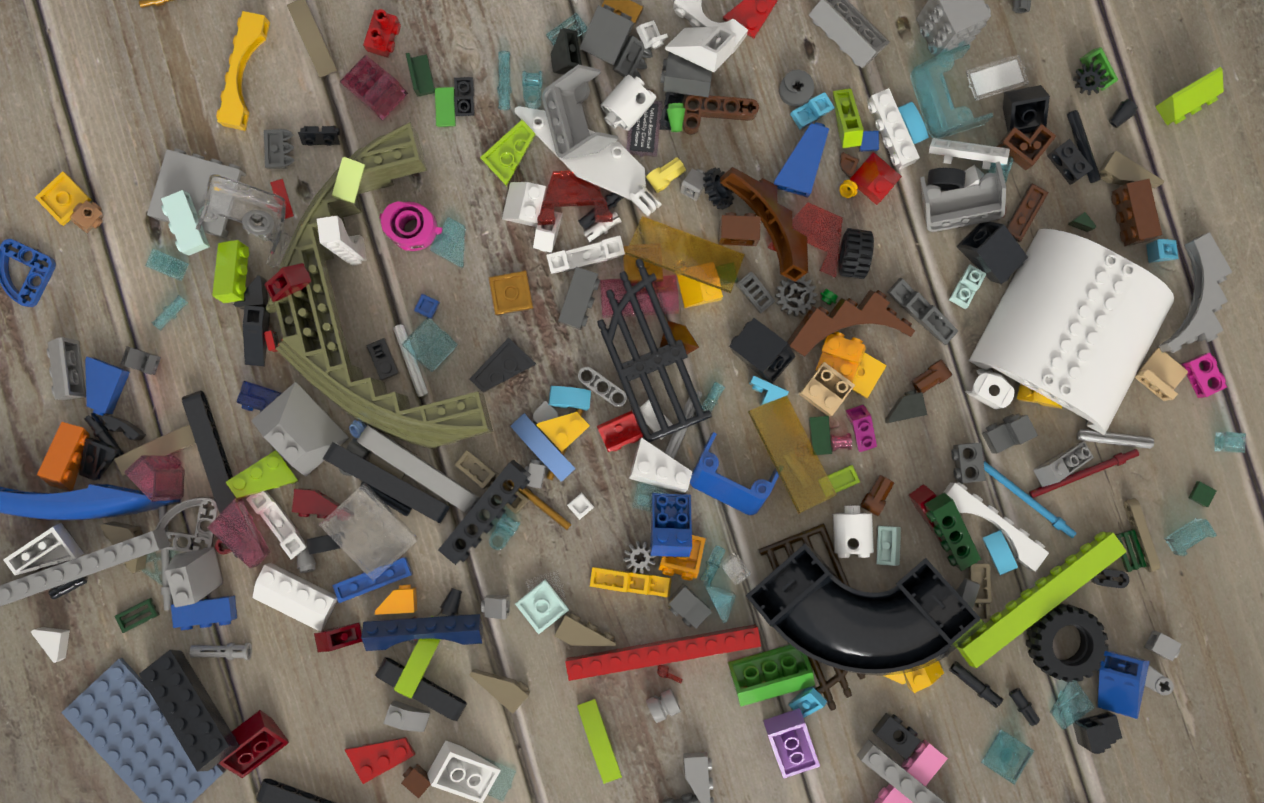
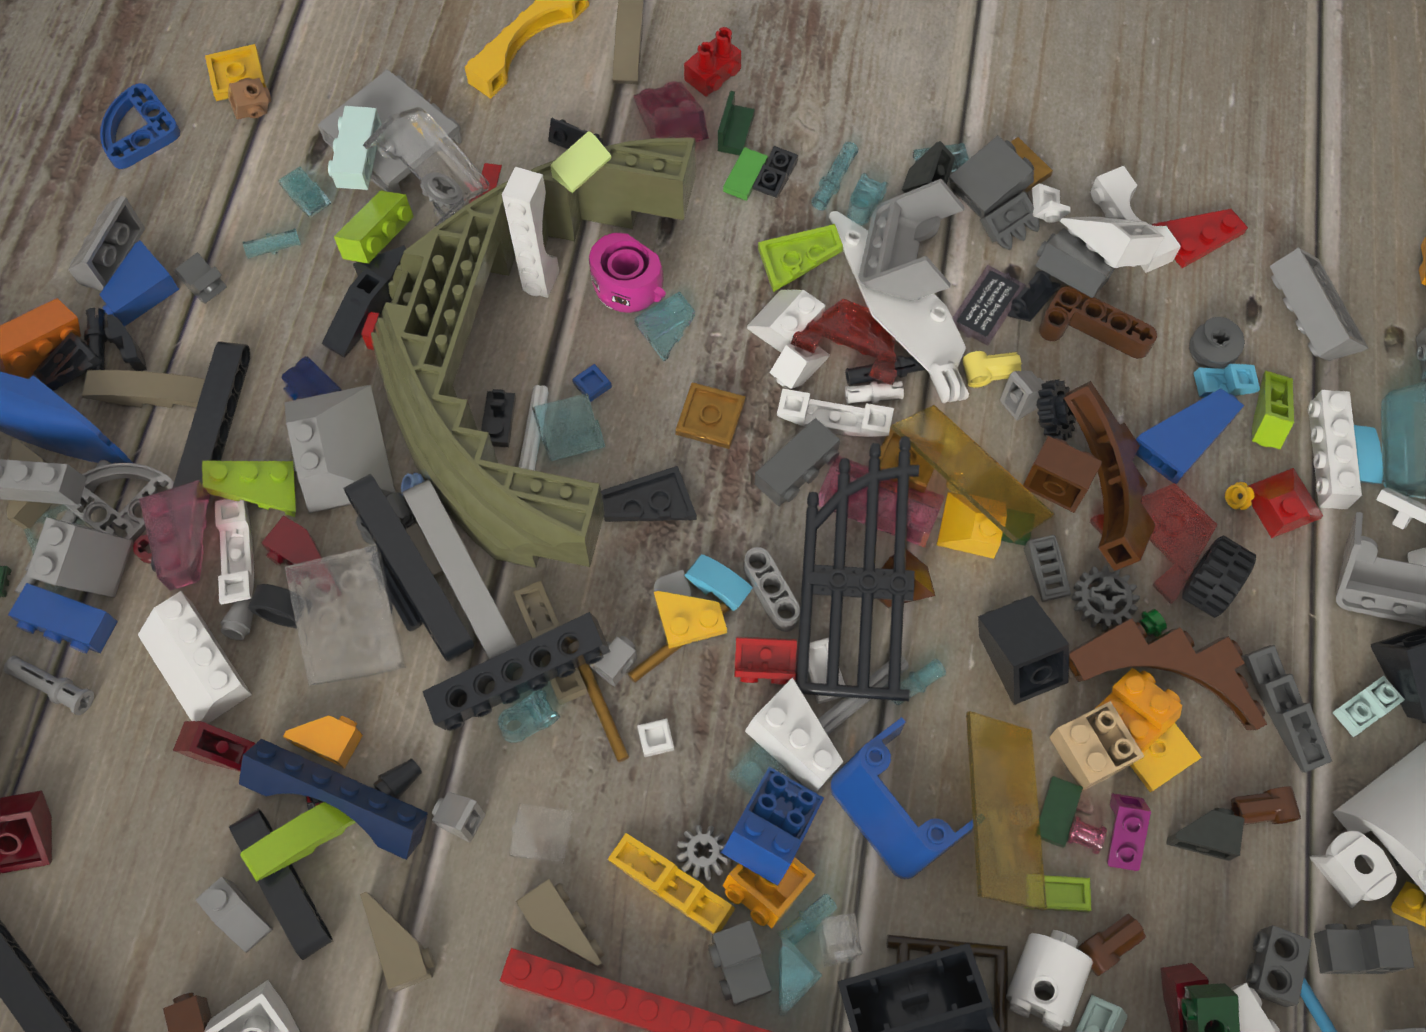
camera: 30 degrees right, 20 degrees down
clear pink slope [124,455,185,502] -> none
dark grey plate [264,129,295,169] -> none
dark red slope [265,263,311,302] -> none
blue plate [332,557,413,603] -> none
red wing [345,737,415,784] -> none
medium blue slope [511,413,576,482] -> none
light aqua plate [515,579,569,634] -> none
white cylinder [601,75,656,131] -> none
bright green cone [666,103,685,132] -> none
medium azure slope [749,376,789,406] -> none
reddish brown tile [840,152,859,178] -> none
blue tile [859,131,879,152] -> none
black tyre [928,168,966,191] -> none

